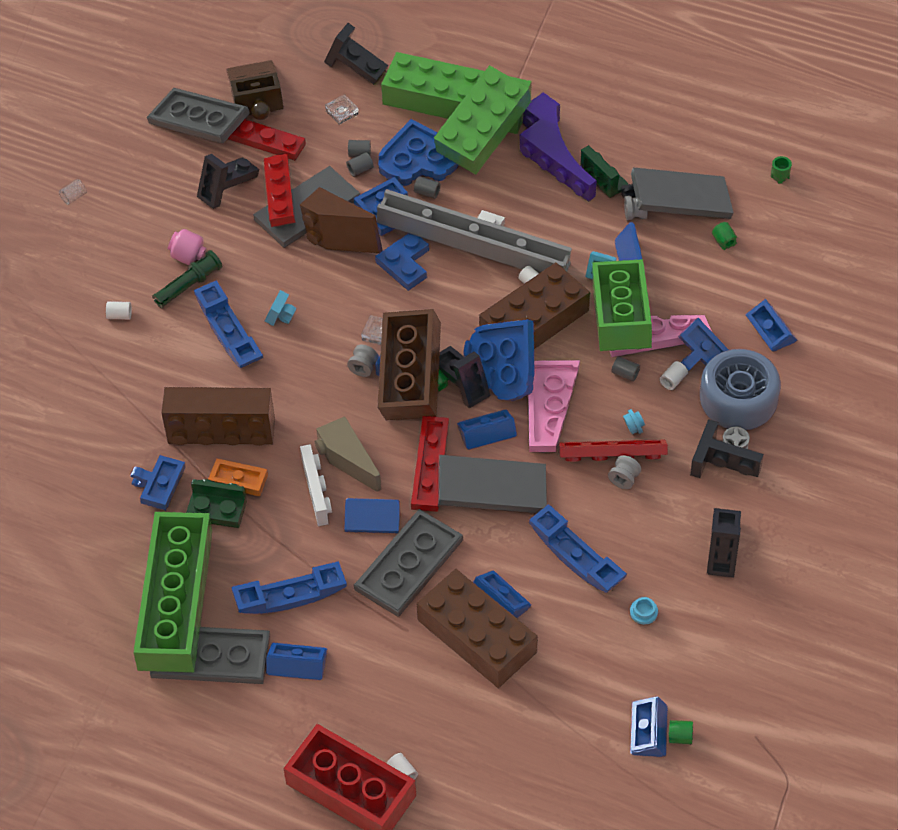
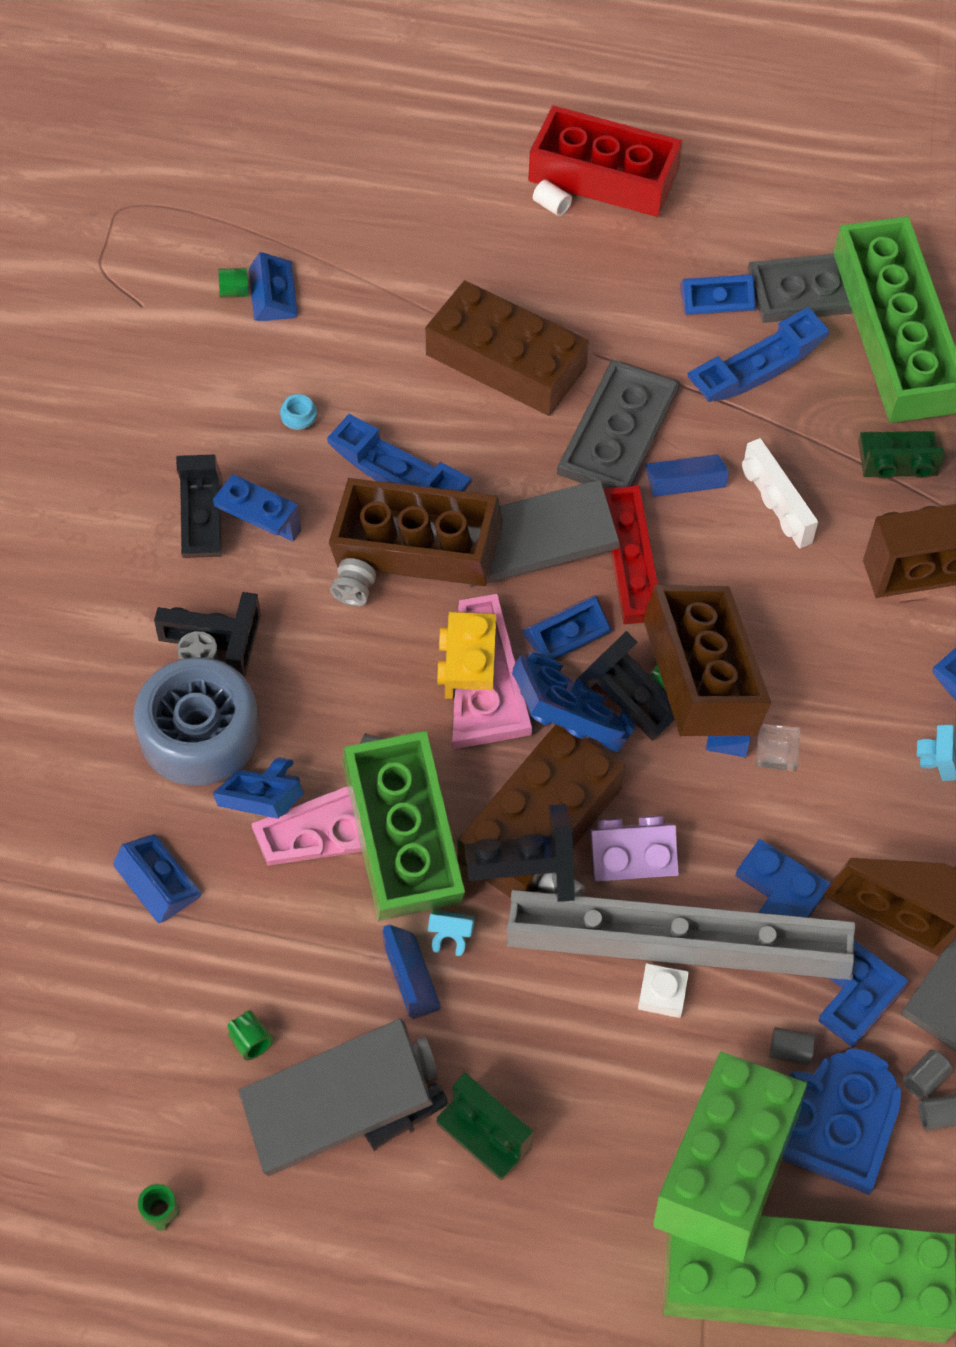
camera: 165 degrees right, 5 degrees up
orange plate [208,458,268,497] -> none
dark tan slope [315,417,381,491] -> none
light grey wheel [347,345,379,377] -> none
blue slope [473,570,531,618] -> none
dark purple arch [520,92,597,202] -> none
red plate [559,439,668,462] -> none
medium azure plate [623,409,645,435] -> none
white hinge [660,361,688,390] -> none
none -> blue bracket [213,474,301,542]
none -> reddish brown brick [329,478,503,586]
none -> yellow bracket [437,612,496,699]
none -> black bracket [465,804,575,902]
none -> lavender bracket [588,815,679,881]

